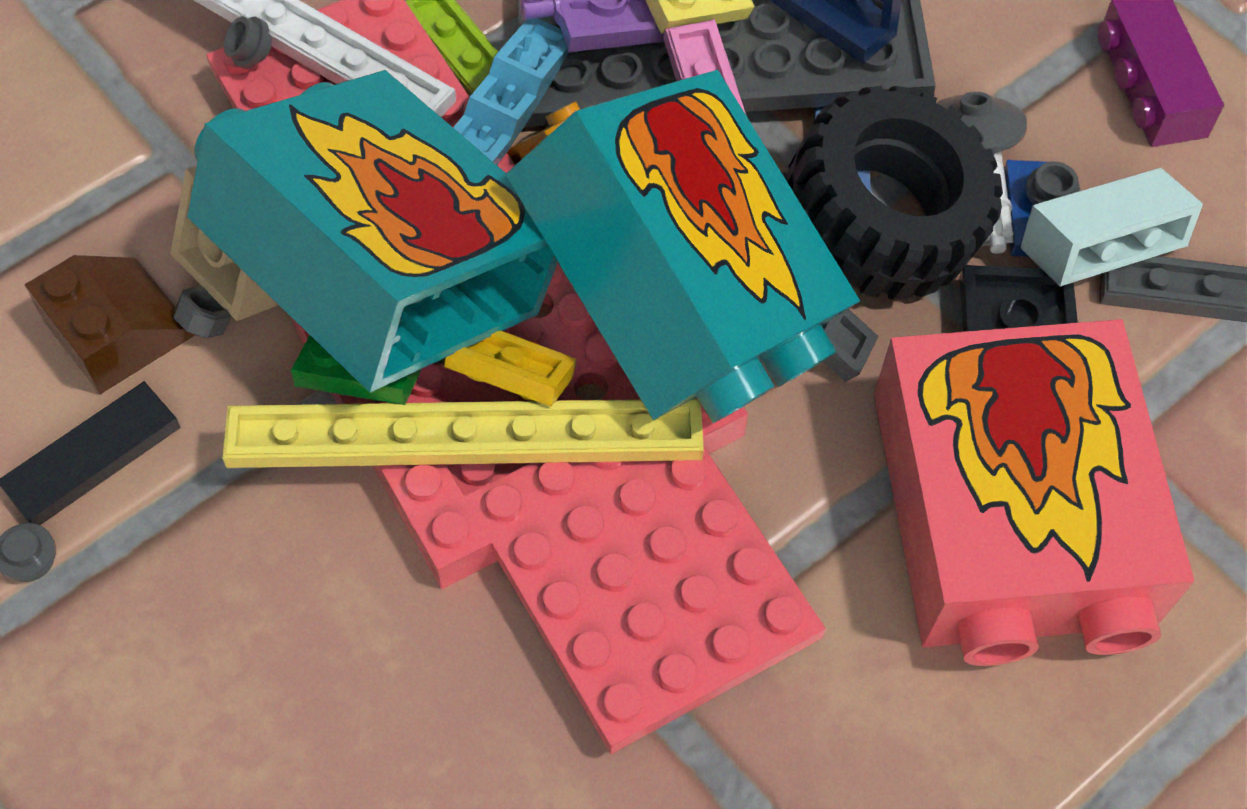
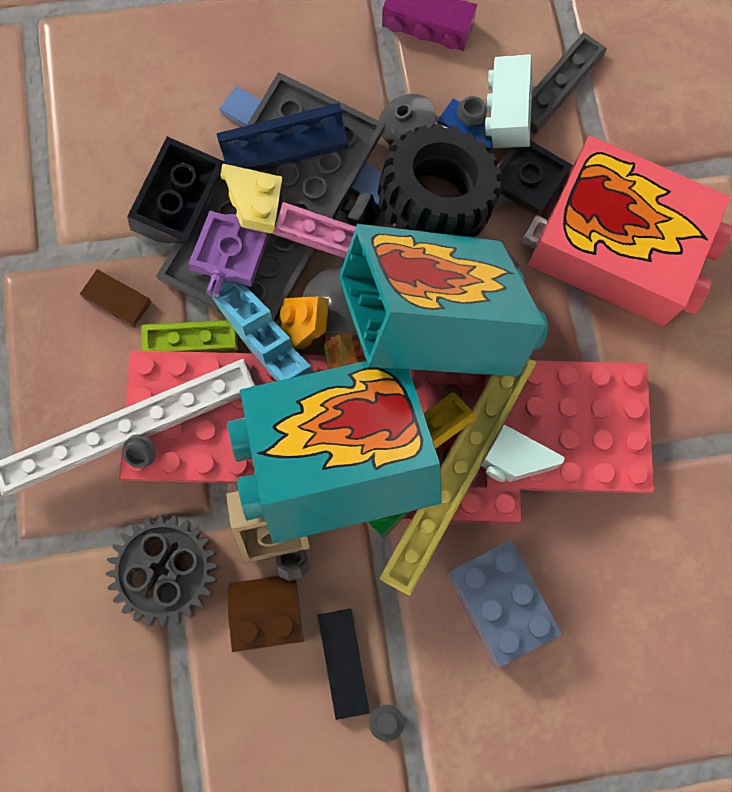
camera: 60 degrees left, 15 degrees up
none -> dark grey gear [106,515,219,627]
none -> black tile [341,192,381,227]
none -> sand blue brick [447,540,562,667]
none -> light aqua slope [481,424,565,482]

